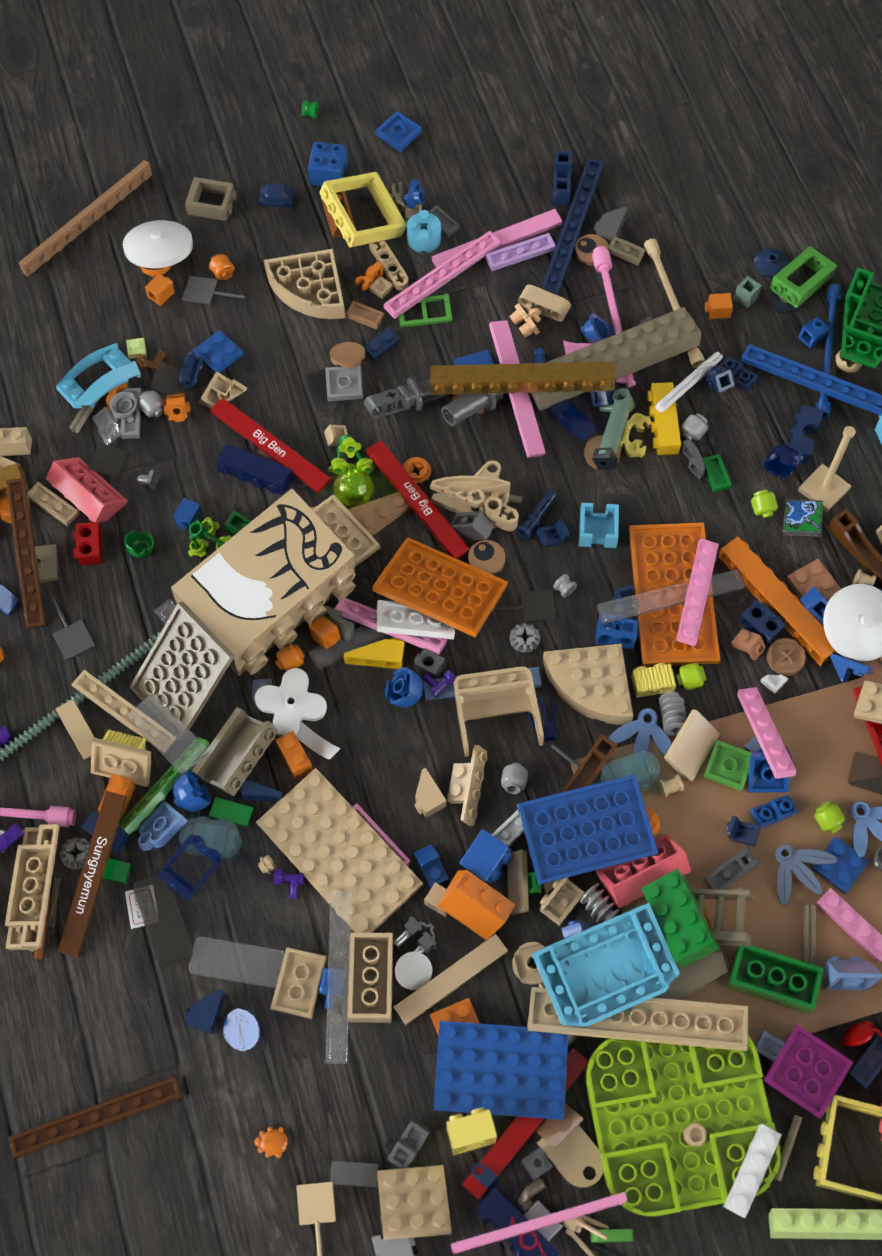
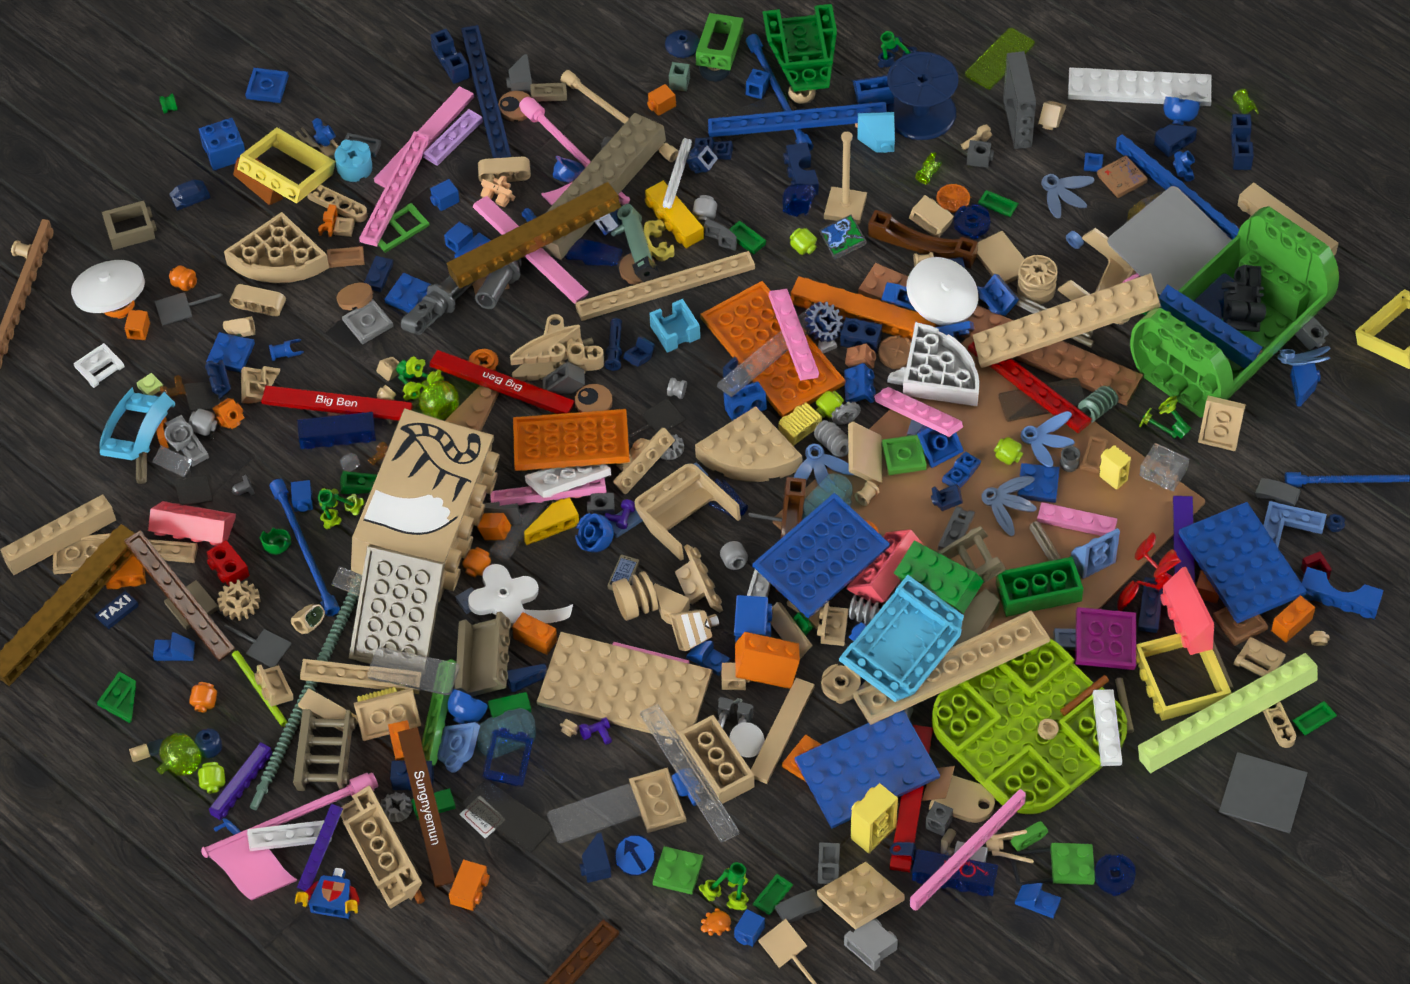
camera: 30 degrees left, 10 degrees down
none -> tan bush [11,240,32,259]
none -> white plate [74,343,125,388]
none -> tan gear [217,580,261,621]
none -> tan rock [223,316,255,337]
none -> tan beam [230,284,286,316]
none -> lime piece [232,651,288,727]
none -> tan bracket [254,665,293,707]
none -> blue piece [269,339,304,361]
none -> blue hose [269,479,340,616]
none -> tan rock [291,604,325,634]
none -> dark tan fence [293,709,356,791]
none -> clear tile [340,453,360,471]
none -> tan plate [377,385,396,400]
none -> blue plate [385,273,431,313]
none -> blue brick [430,179,460,211]
none -> blue brick [444,222,473,253]
none -> orange brick [449,860,490,911]
none -> tan plate [575,251,755,321]
none -> tile [607,555,639,591]
none -> tan wheel [612,571,658,621]
none -> tan bracket [613,427,675,494]
none -> bright green plate [653,846,703,895]
none -> tan torso [669,610,719,651]
none -> plant [699,862,749,910]
none -> blue brick [734,909,765,947]
none -> green tile [753,874,793,915]
none -> dark blue gear [804,302,844,342]
none -> white tile [818,340,837,354]
none -> light grey gear [832,402,861,425]
none -> blue bracket [844,363,875,403]
none -> white brick [903,322,979,406]
none -> dark orange bar [1060,675,1109,716]

